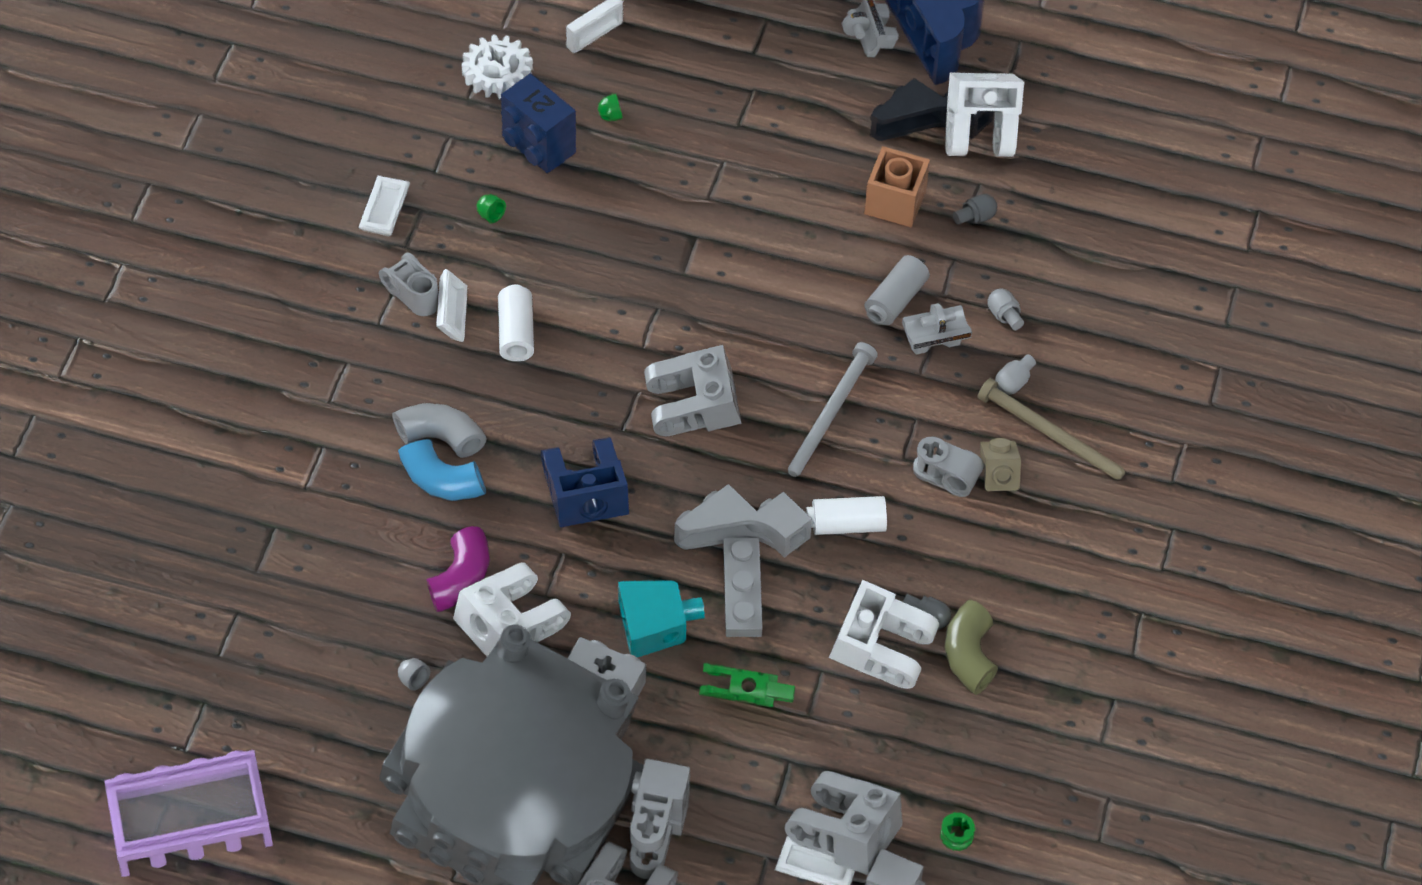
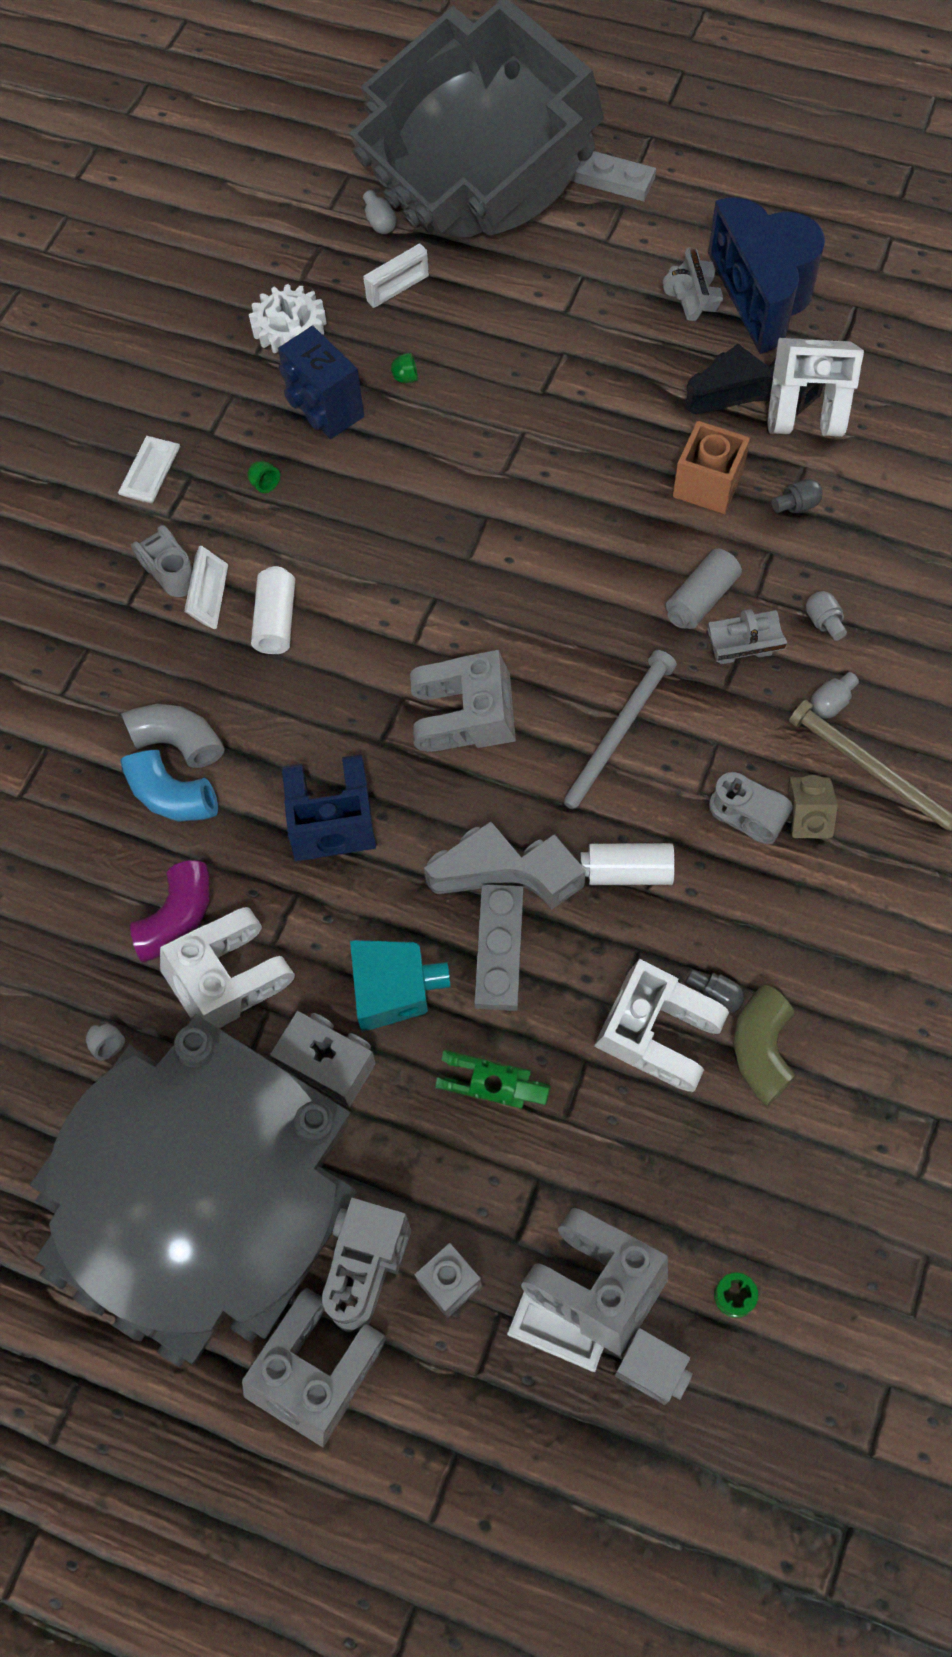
camera: 10 degrees right, 10 degrees up
none -> light grey brick [414,1243,482,1318]

